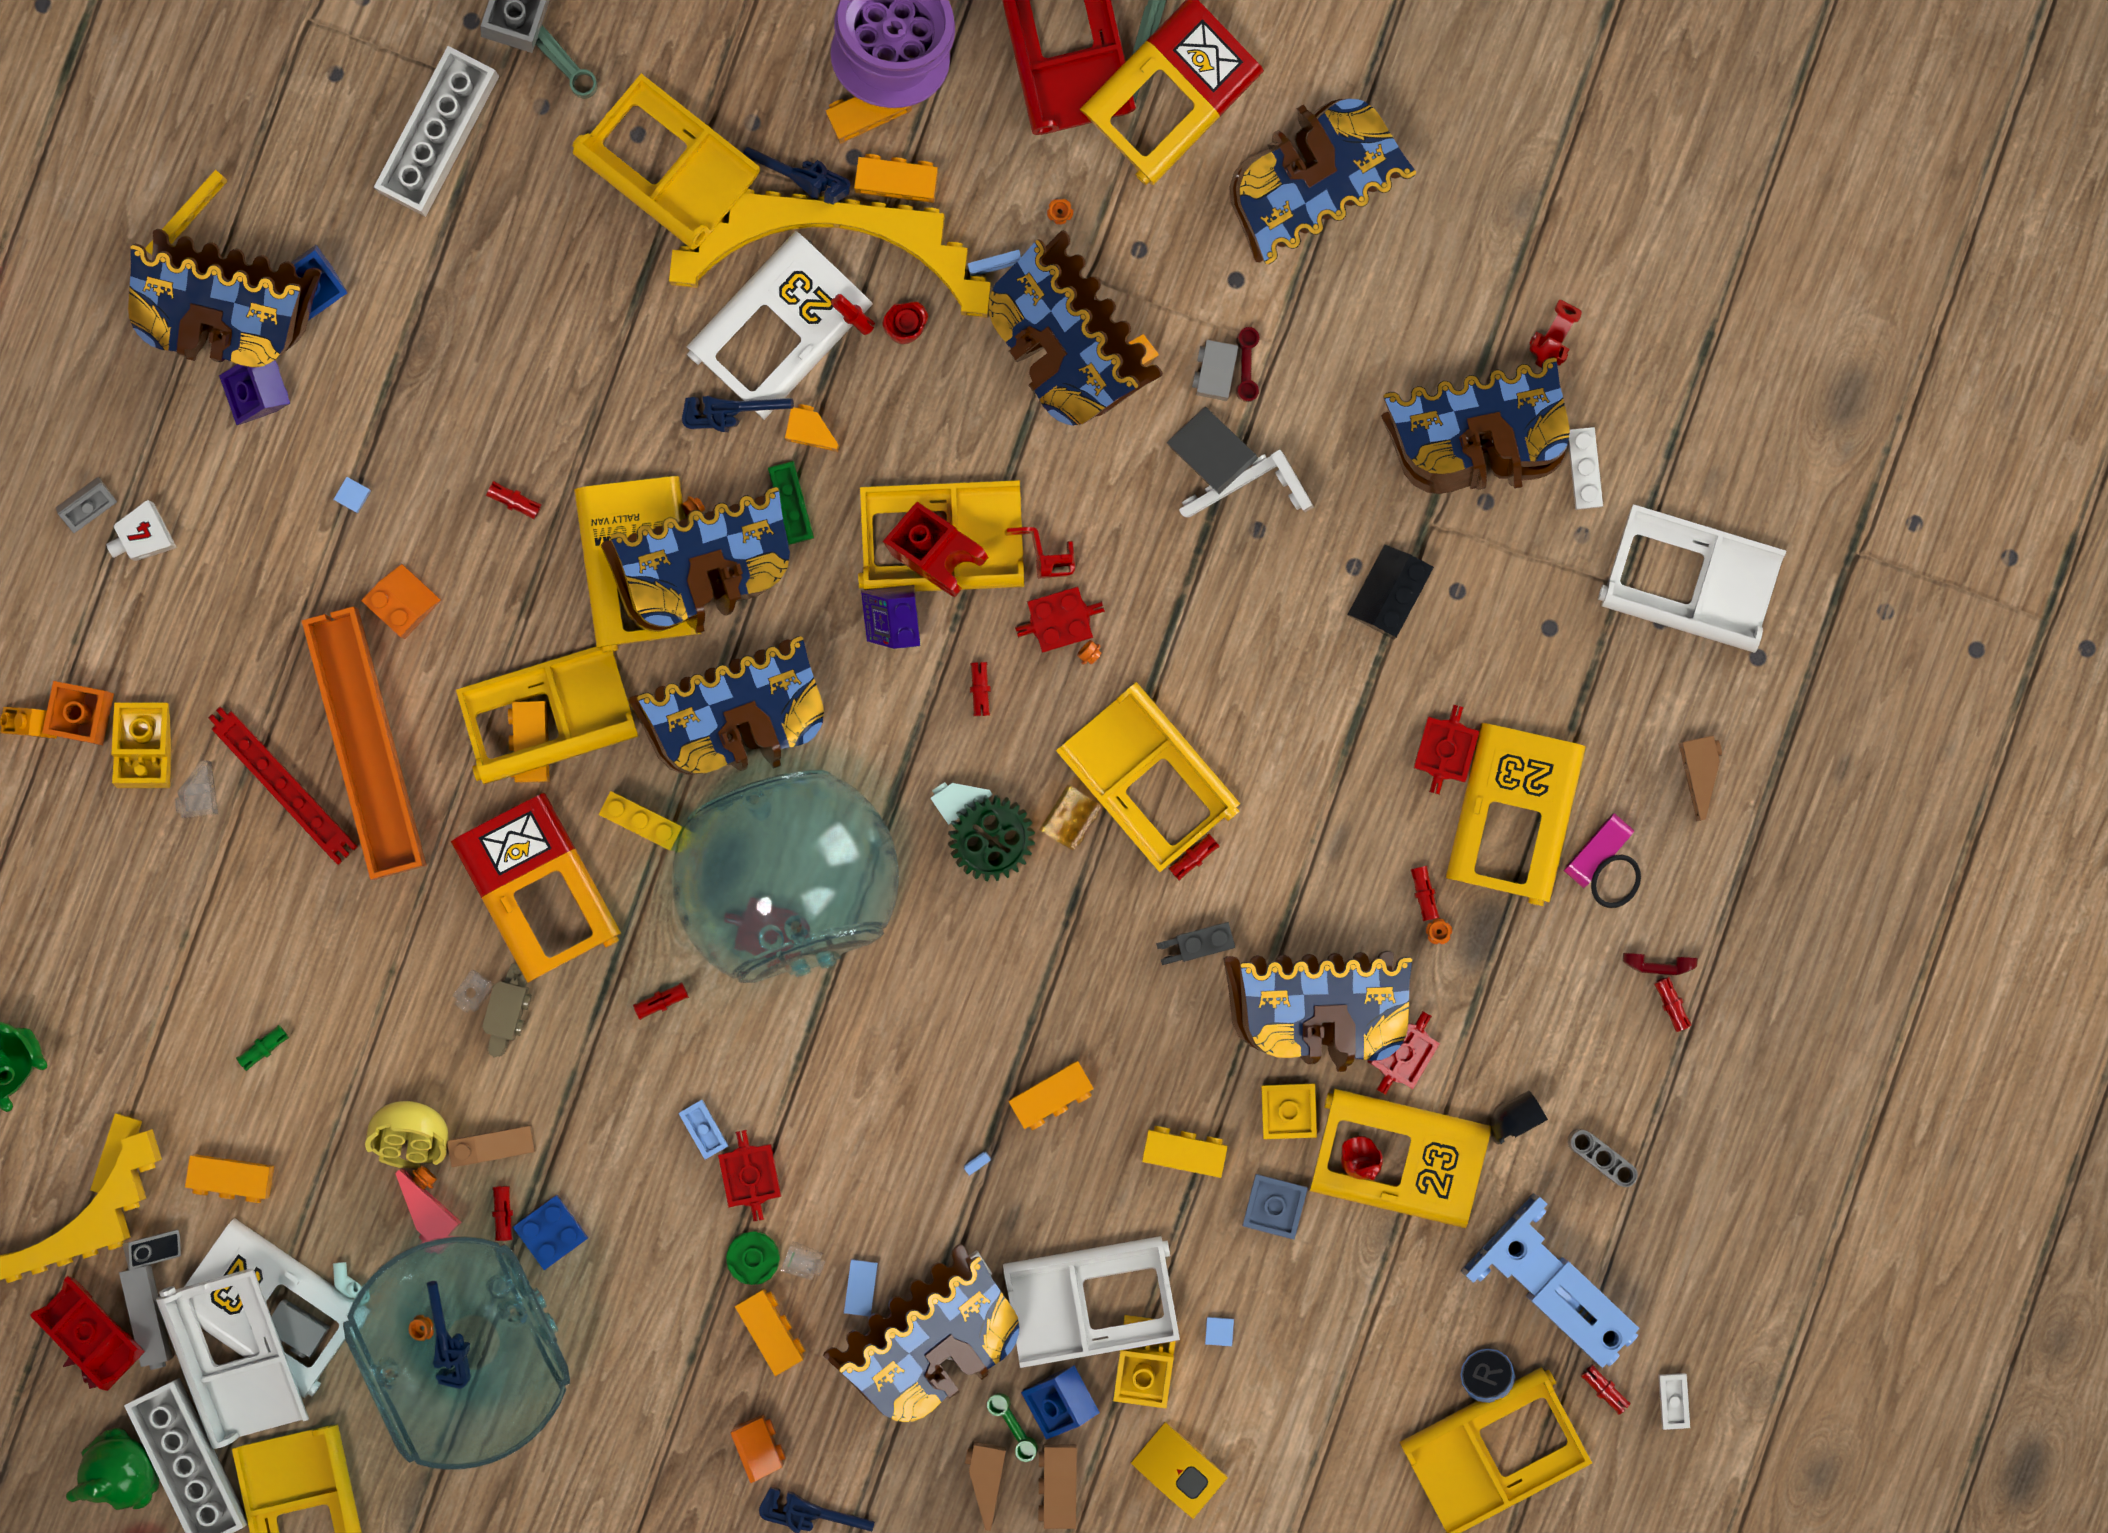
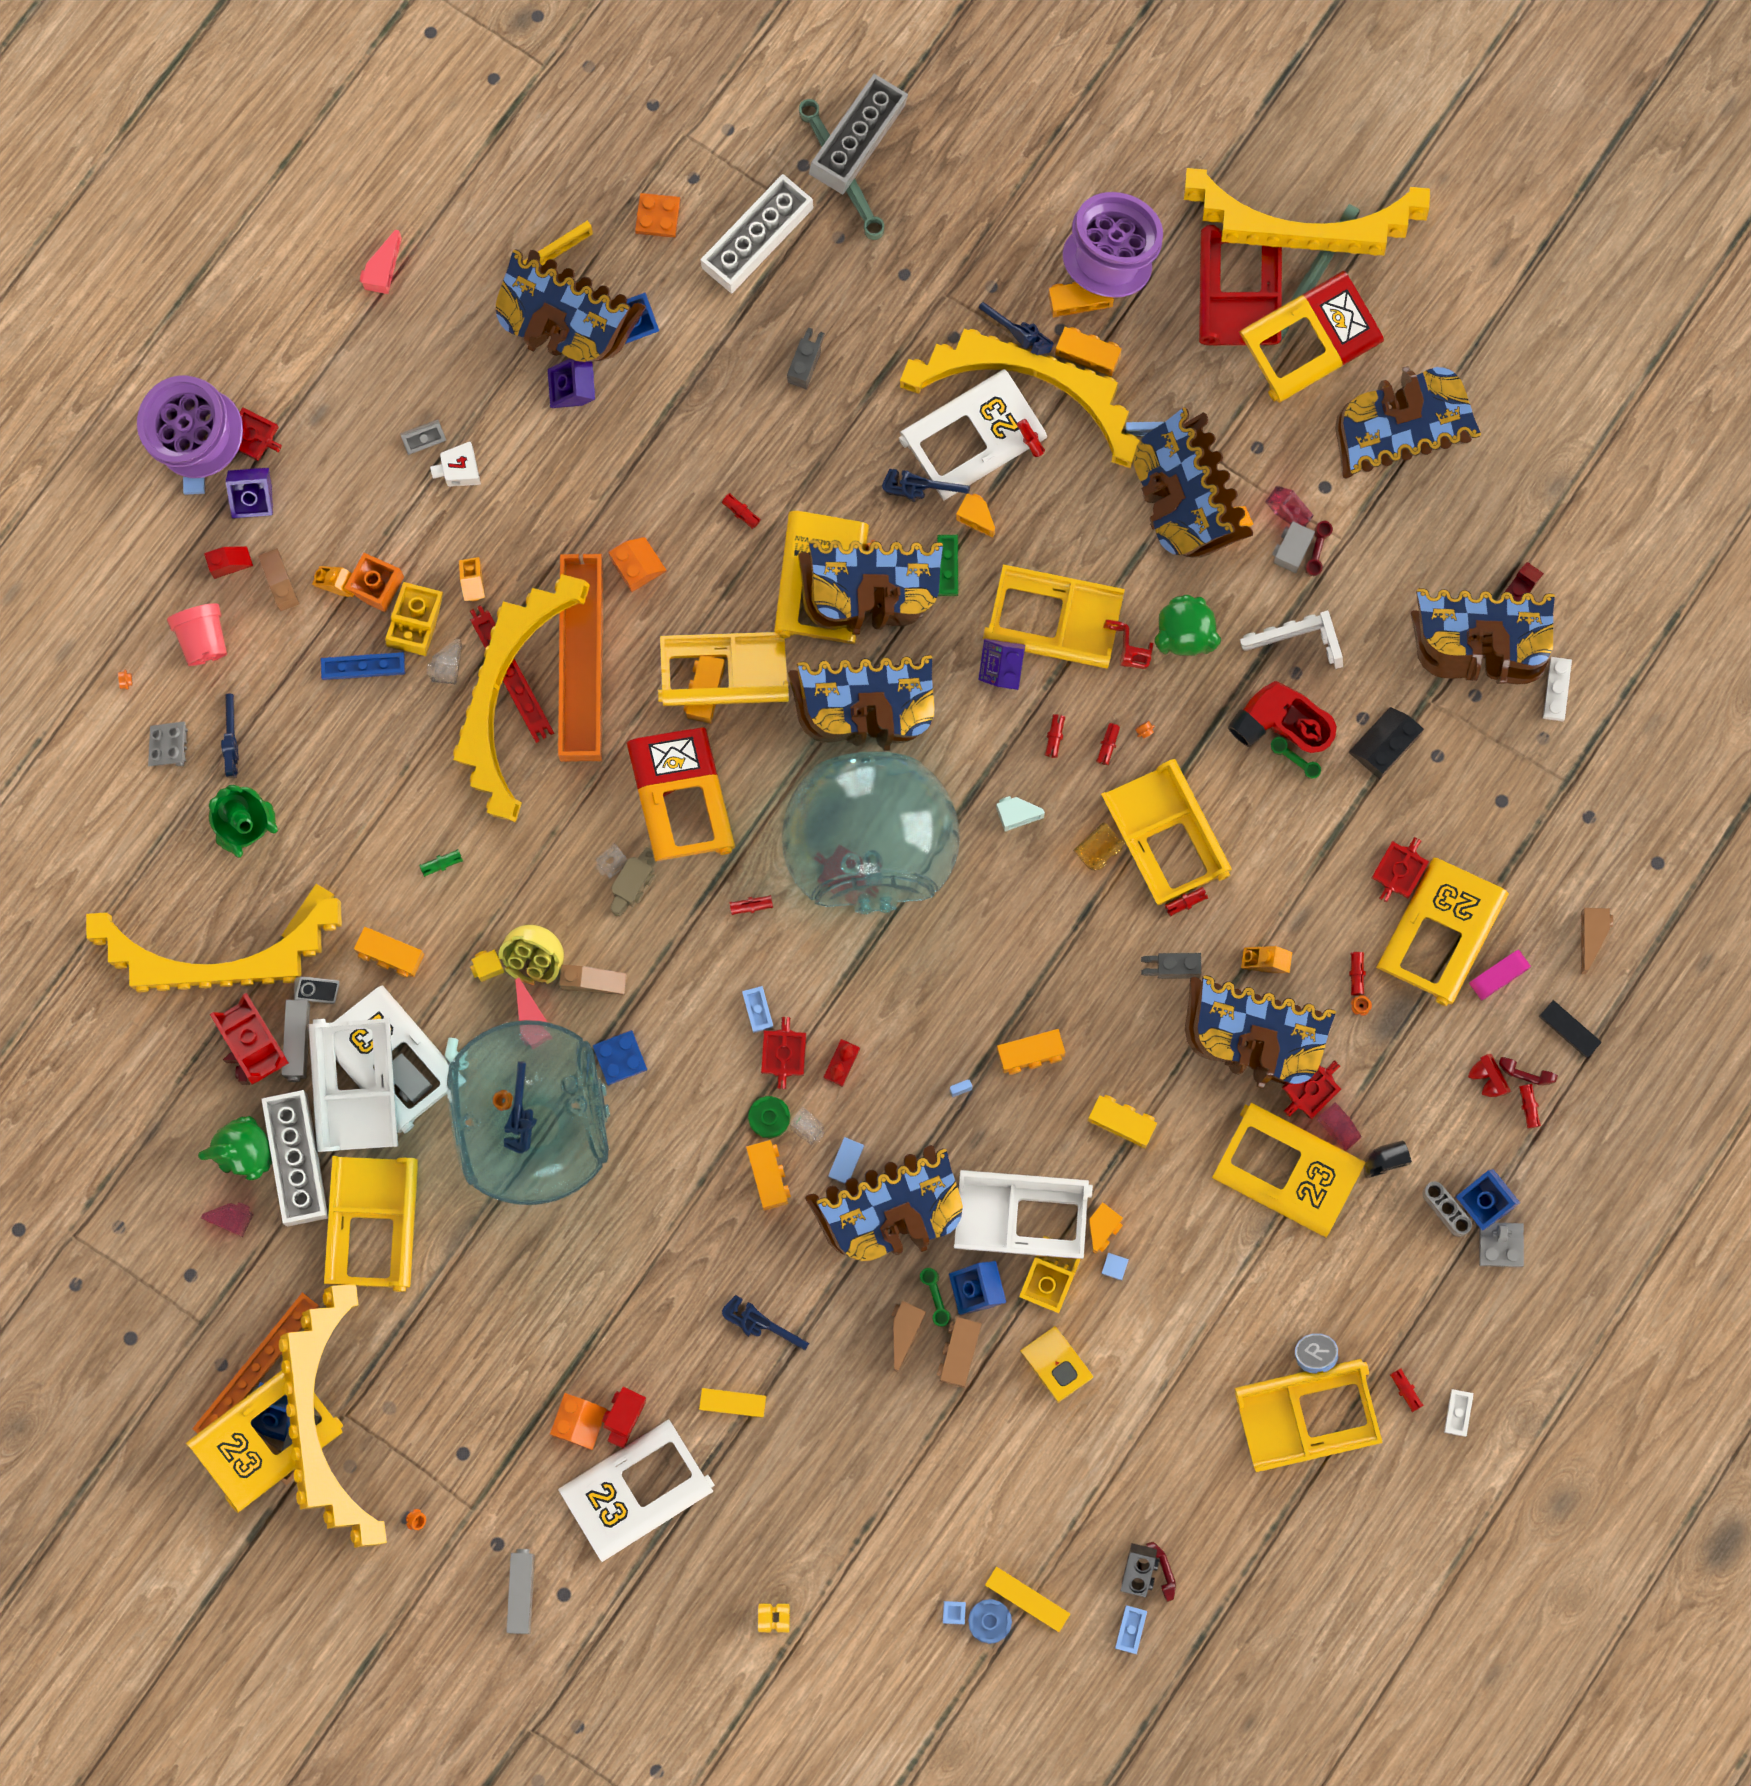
camera: 25 degrees right, 10 degrees down
light blue tile [334,477,371,513] -> none
orange plate [412,1165,437,1190] -> none
red pin [492,1186,513,1241] -> none
yellow piece [572,73,760,249] -> none
yellow brick [598,791,685,851] -> none
orange slope [730,1414,786,1483] -> none
red hair [882,302,928,345] -> none
red brick [883,502,989,597] -> none
dark green gear [948,795,1035,882] -> none
red plate [1015,586,1105,653] -> none
orange plate [1047,199,1073,225] -> none
dark grey tile [1167,407,1258,494] -> none
sand blue plate [1242,1174,1308,1240] -> none
yellow plate [1261,1083,1317,1139] -> none
red hair [1341,1136,1383,1181] -> none
light blue brick [1461,1193,1640,1368] -> none
red piece [1529,300,1582,368] -> none
black tyre [1591,854,1641,908] -> none
white piece [1598,504,1786,653] -> none
none -> blue plate [321,652,405,680]
none -> yellow arch [453,574,590,823]
none -> light orange slope [459,557,485,601]
none -> yellow brick [470,949,505,982]
none -> orange plate [635,193,681,238]
none -> dark grey hinge [787,328,825,389]
none -> red tile [823,1039,860,1087]
none -> light orange slope [1089,1202,1123,1254]
none -> red axle [1096,723,1120,765]
none -> green piece [1154,595,1221,656]
none -> red piece [1228,681,1337,753]
none -> light orange slope [1241,946,1292,973]
none -> clear pink slope [1265,486,1314,527]
none -> green bar [1271,737,1321,779]
none -> clear pink slope [1317,1102,1362,1151]
none -> blue slope [1456,1169,1520,1231]
none -> red tile [1468,1054,1512,1097]
none -> light grey hinge [1479,1223,1524,1267]
none -> dark red slope [1505,562,1544,601]
none -> black tile [1538,1000,1602,1058]

